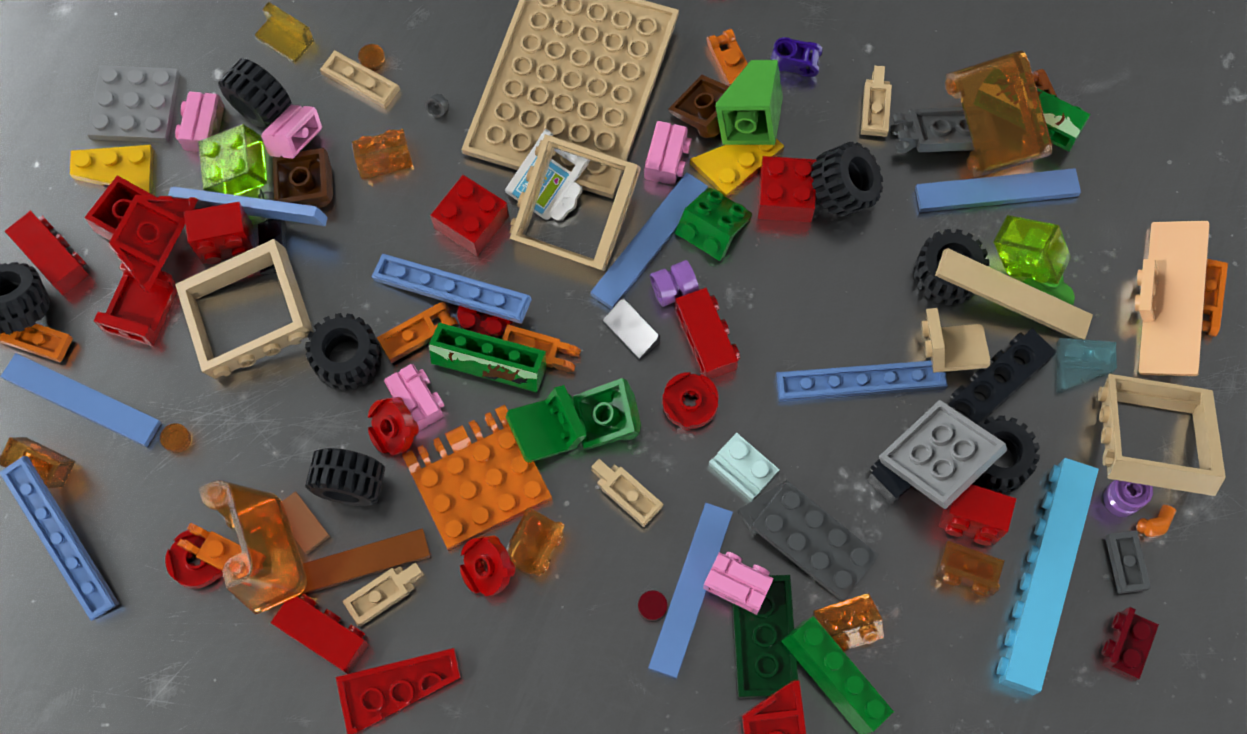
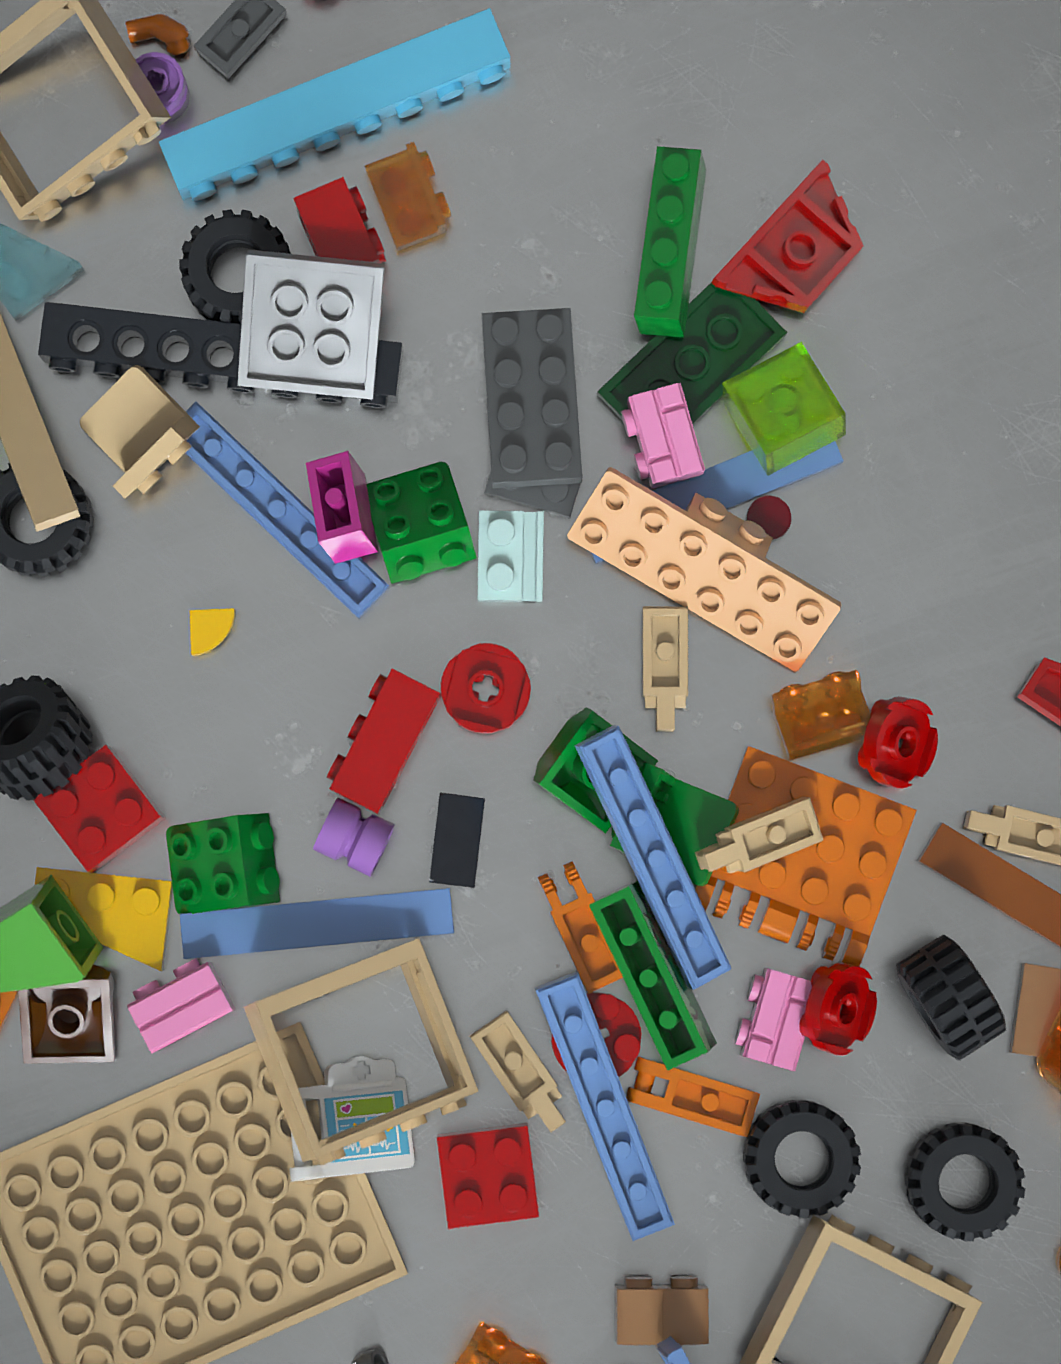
camera: 140 degrees left, 15 degrees up
clear orange bracket [813,593,884,652] -> none
none -> yellow tile [189,608,236,656]
none -> dark pink brick [306,451,378,564]
none -> green bracket [367,462,477,584]
none -> tan hinge [469,1011,566,1132]
none -> light nougat bracket [567,467,842,672]
none -> medium blue tile [575,725,732,990]
none -> medium nougat brick [615,1276,709,1345]
none -> tan hinge [695,796,823,873]
none -> clear neon green brick [722,342,846,476]
none -> black tyre [904,1123,1025,1241]

